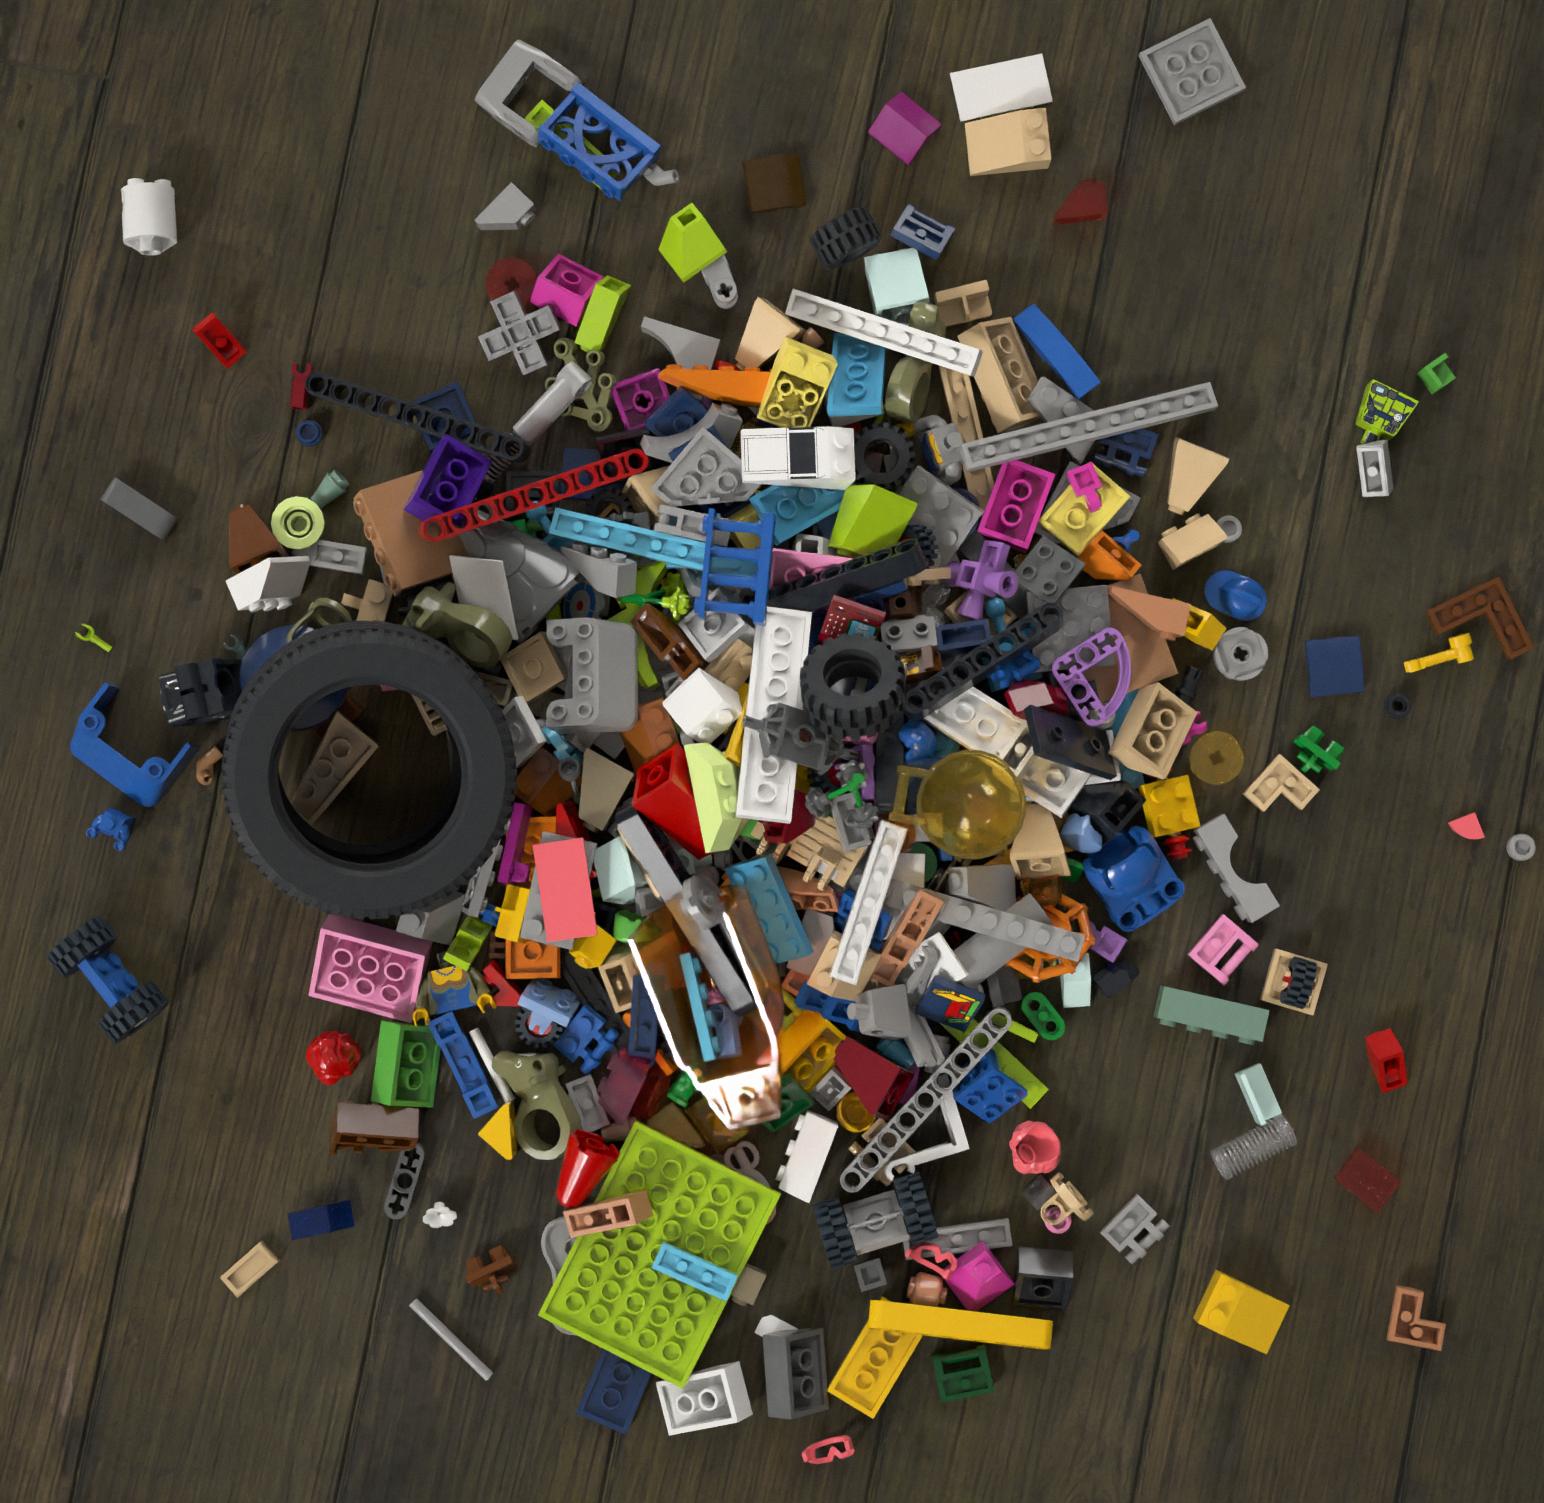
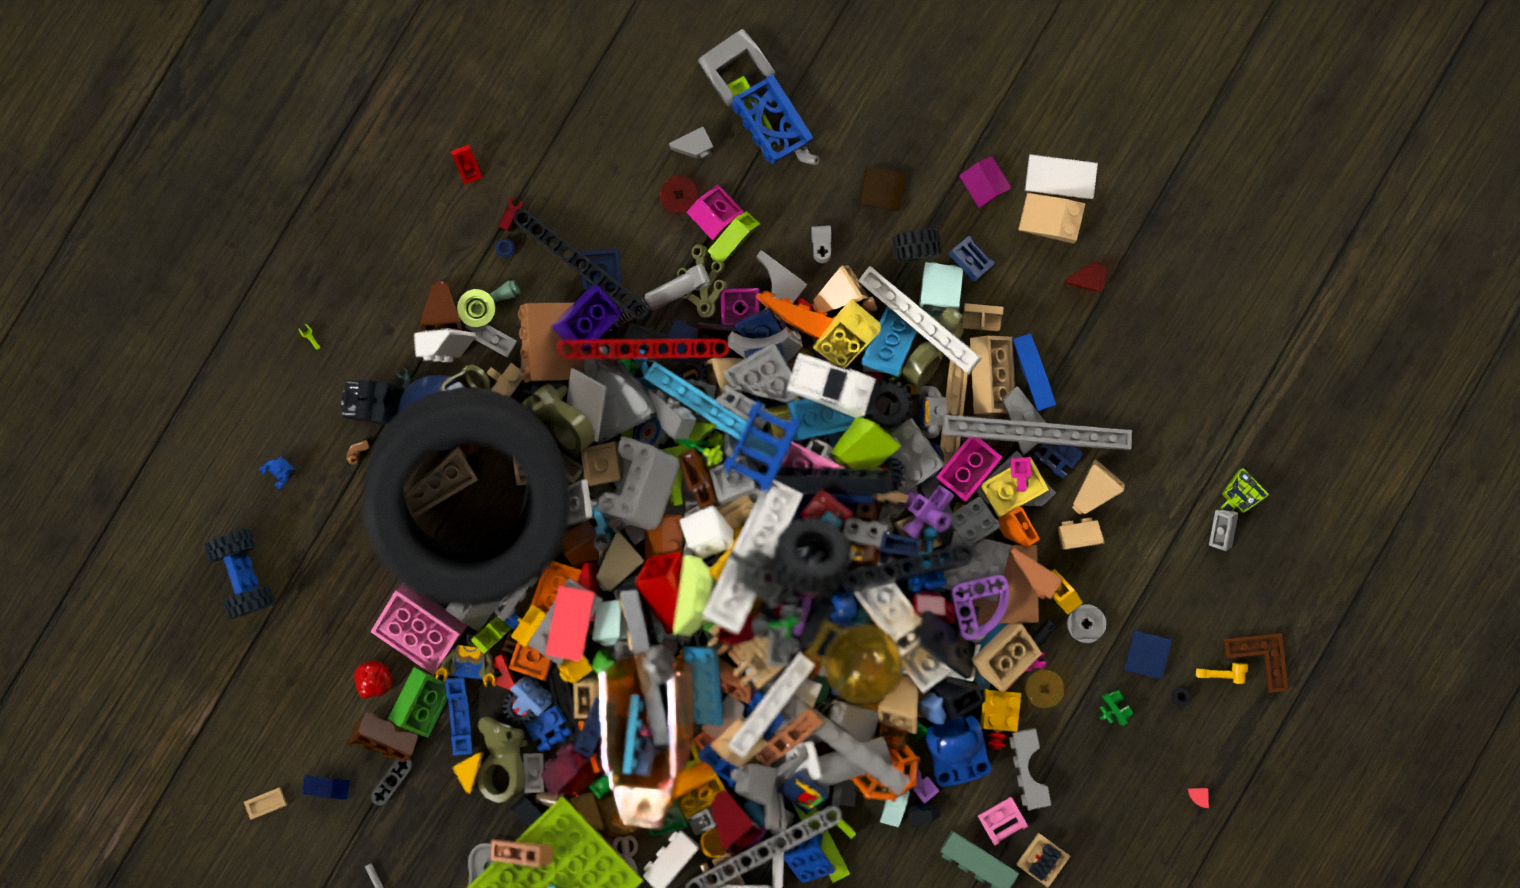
camera: 15 degrees right, 0 degrees up
blue windscreen [70,682,200,807] -> none
dark grey beam [100,477,179,541] -> none
white cylinder [121,178,177,255] -> none
white plant [423,1202,457,1228] -> none
reddish brown hips [465,1245,518,1295] -> none
white bar [469,1028,515,1103] -> none
flat silver plate [478,290,561,375] -> none
magenta hinge [497,802,533,886] -> none
red cone [556,1129,620,1209] -> none
lime slope [658,203,727,282] -> none
green plate [1021,992,1065,1040] -> none
blue plant [1110,529,1140,554] -> none
light grey plate [1139,18,1246,125] -> none
blue piece [1204,570,1267,621] -> none
light grey tile [1216,515,1242,543] -> none
tan plate [1243,754,1320,812] -> none
bright green panel [1417,353,1456,394] -> none
light grey tile [1506,834,1536,861] -> none

